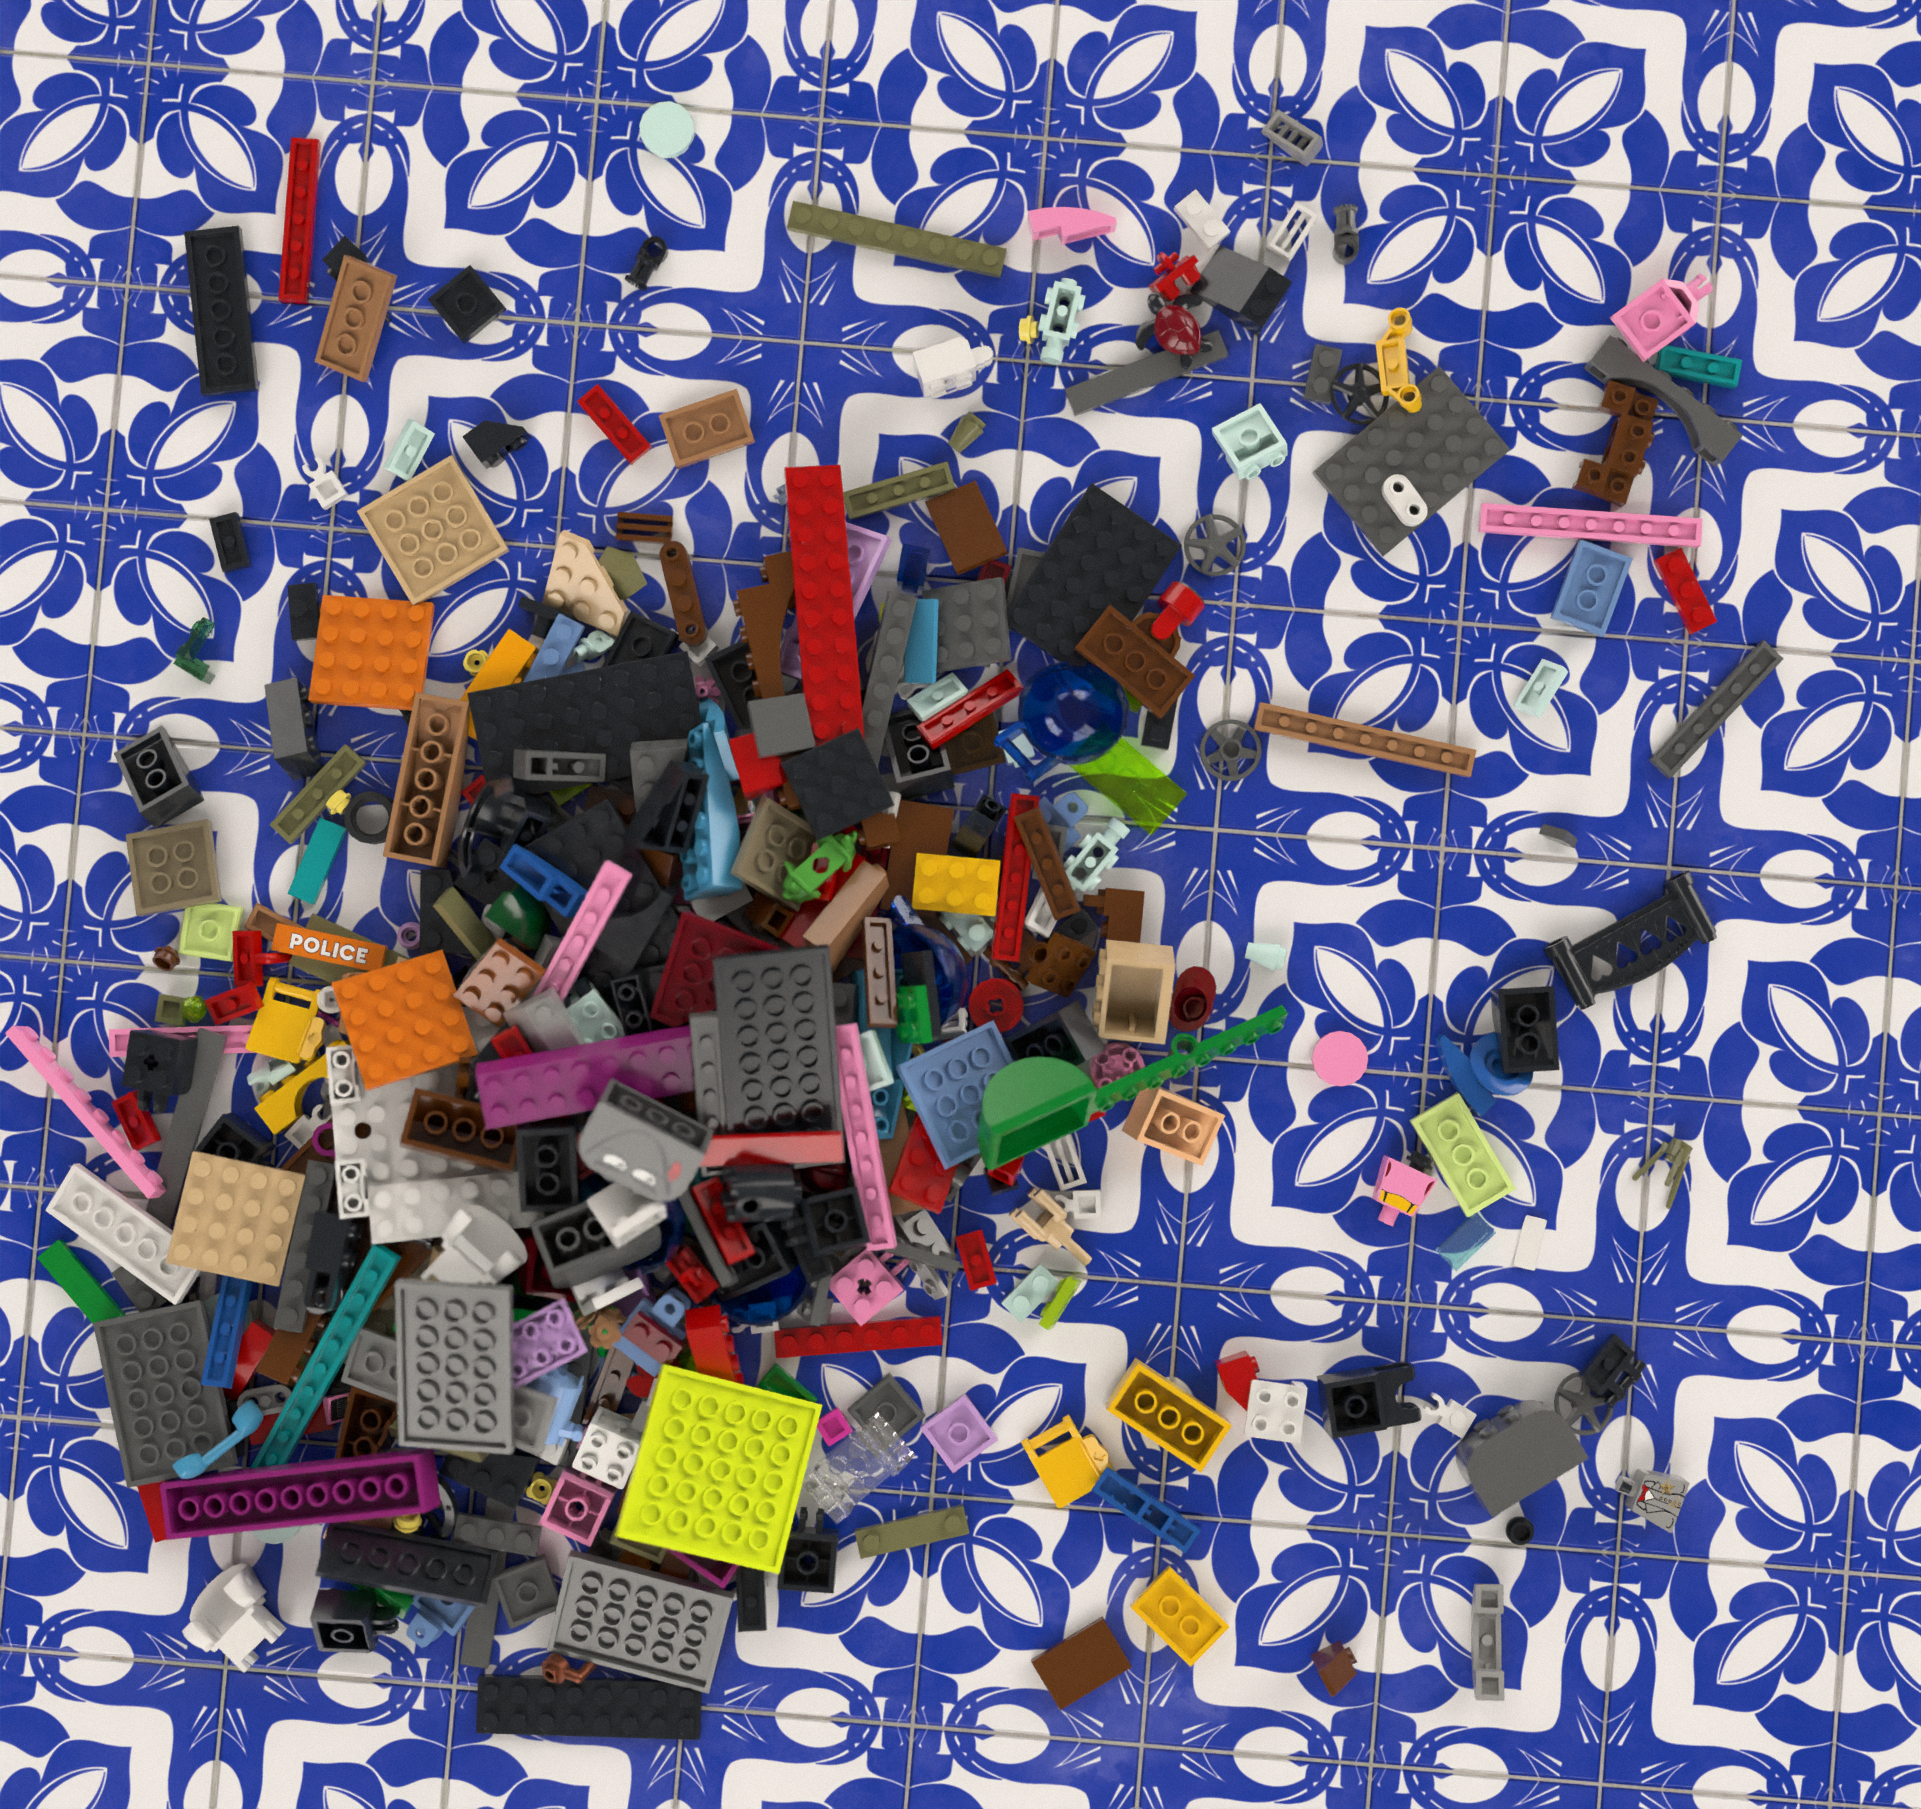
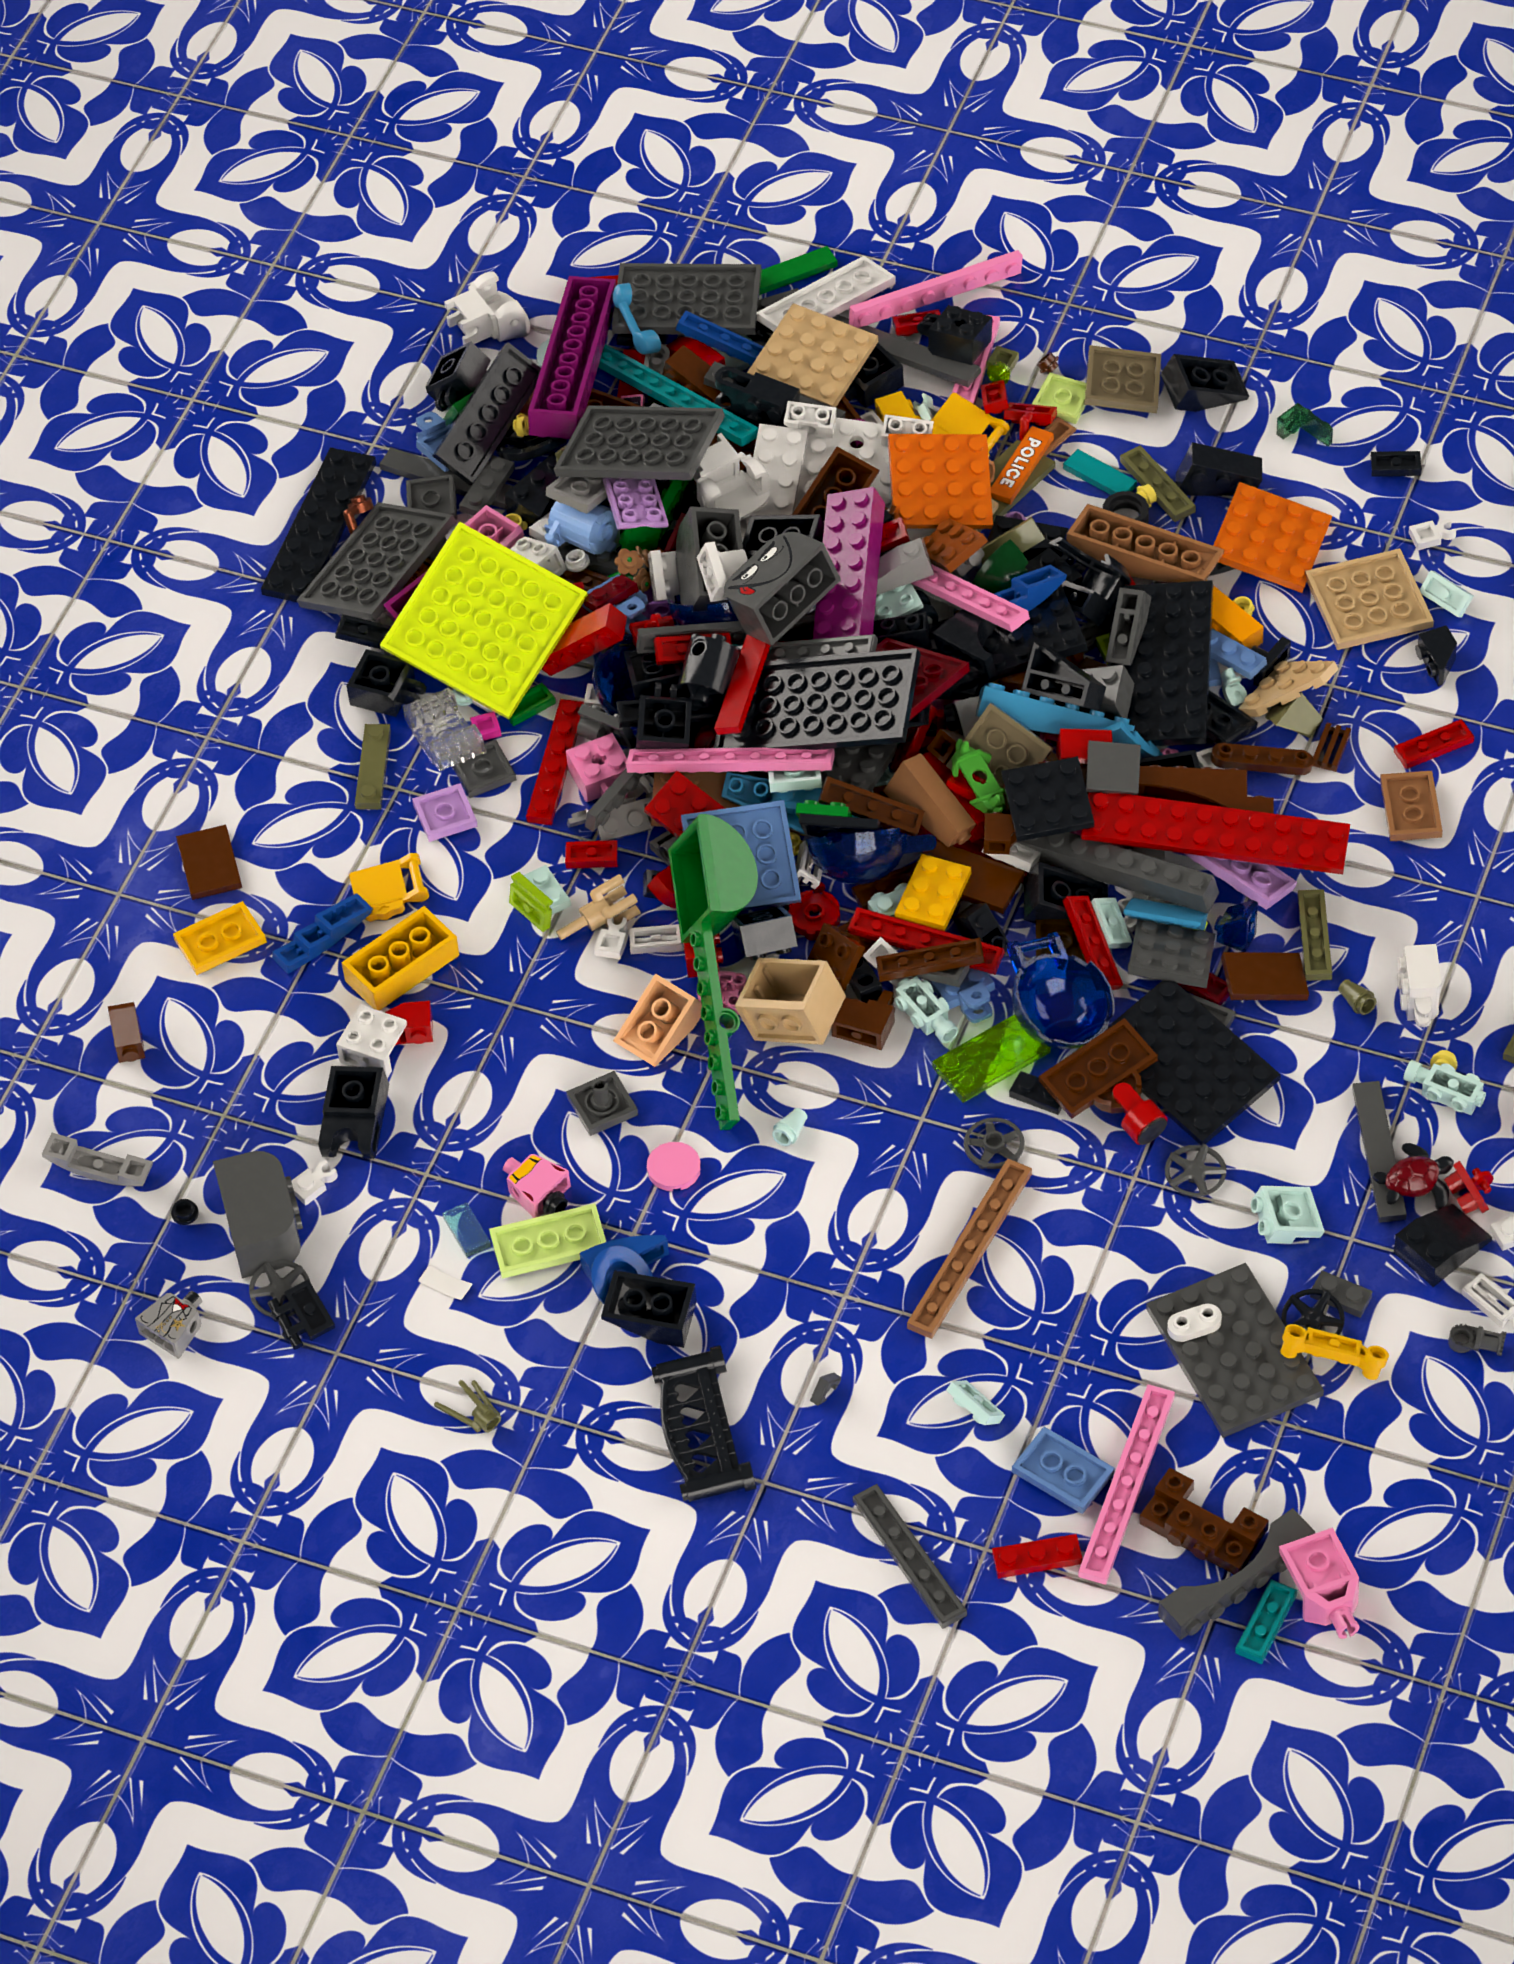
camera: 110 degrees right, 35 degrees down
black tile [287,583,320,641] -> none
dark red piece [1169,966,1217,1032] -> none
none -> white plate [565,549,590,572]
none -> dark grey plate [566,1071,638,1136]

